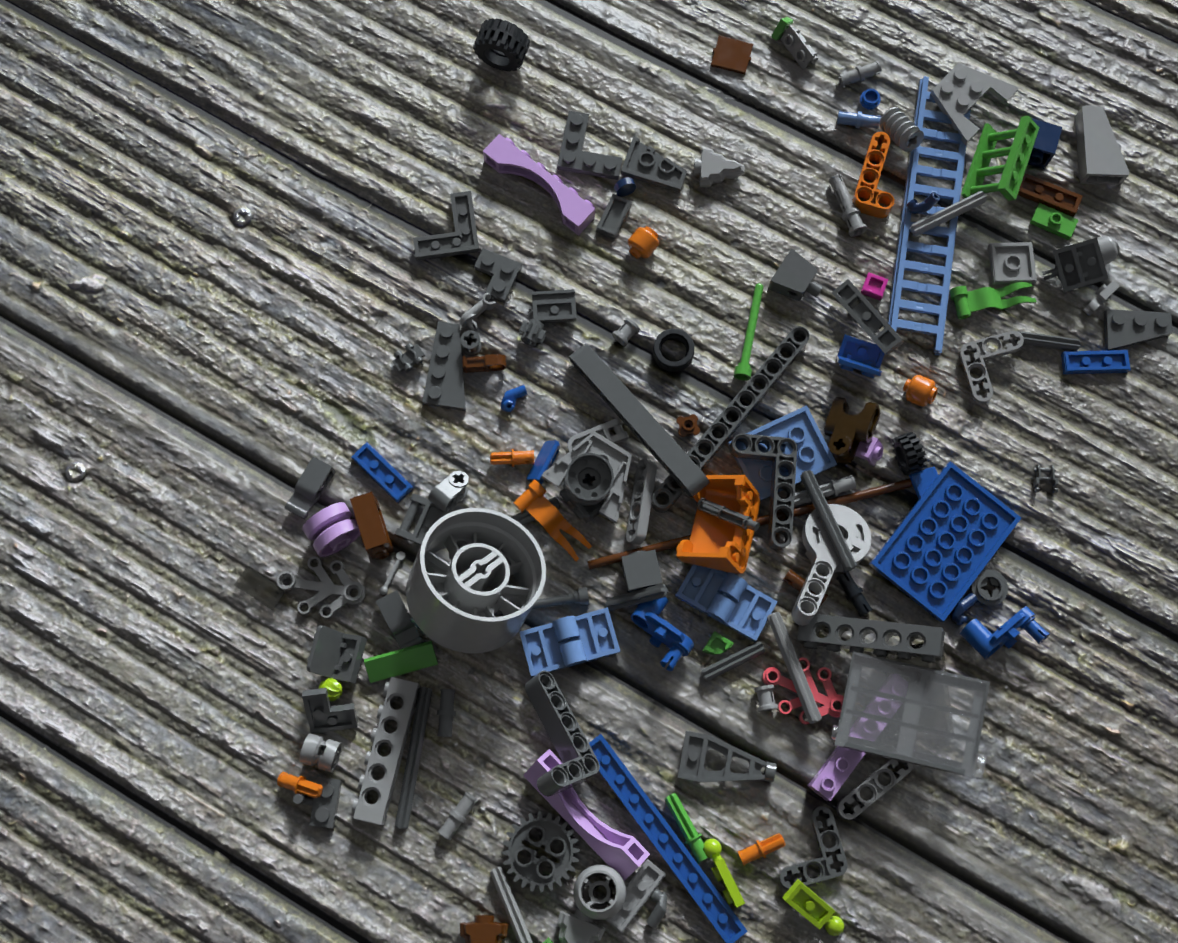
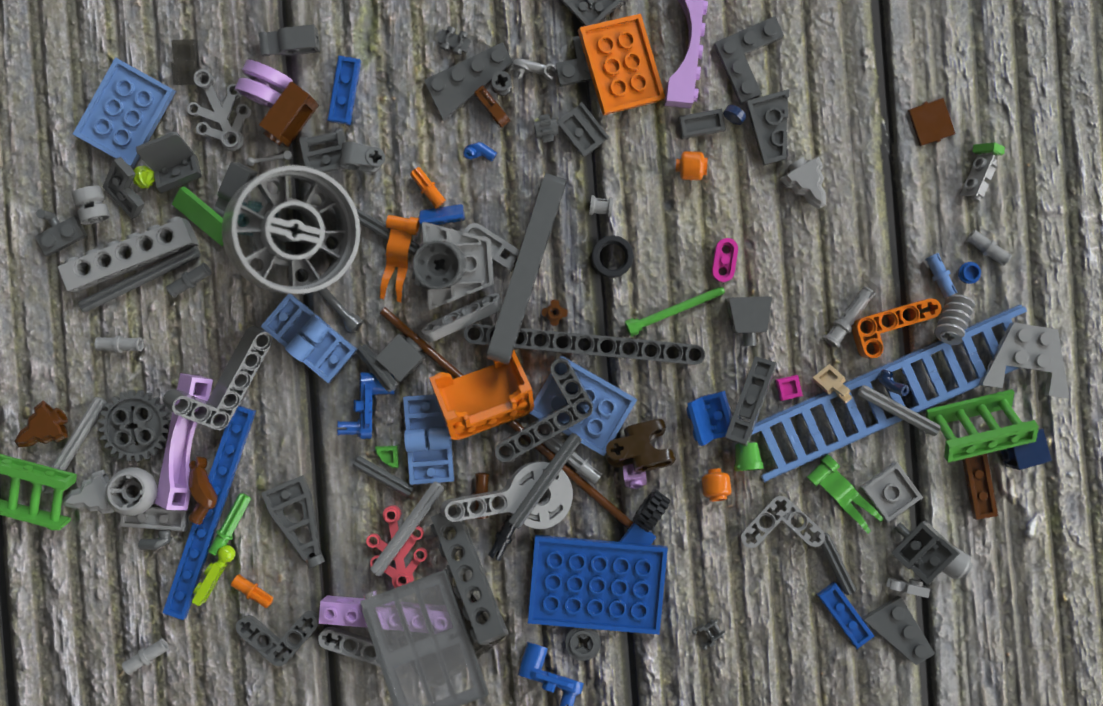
camera: 55 degrees right, 15 degrees up
orange axle [277,772,323,798] -> none
dark grey piece [697,498,760,531] -> none
light grey bush [754,685,778,712] -> none
lime plate [782,879,844,936] -> none
dark blue arm [951,593,978,626] -> none
bright green plate [1030,203,1078,240] -> none
light grey slope [1075,105,1129,185] -> none
none -> medium blue plate [73,57,176,168]
none -> reddish brown arm [189,456,217,525]
none -> orange plate [578,14,666,116]
none -> dark pink plate [711,238,738,282]
none -> bright green piece [734,442,764,471]
none -> tan plate [813,364,852,404]

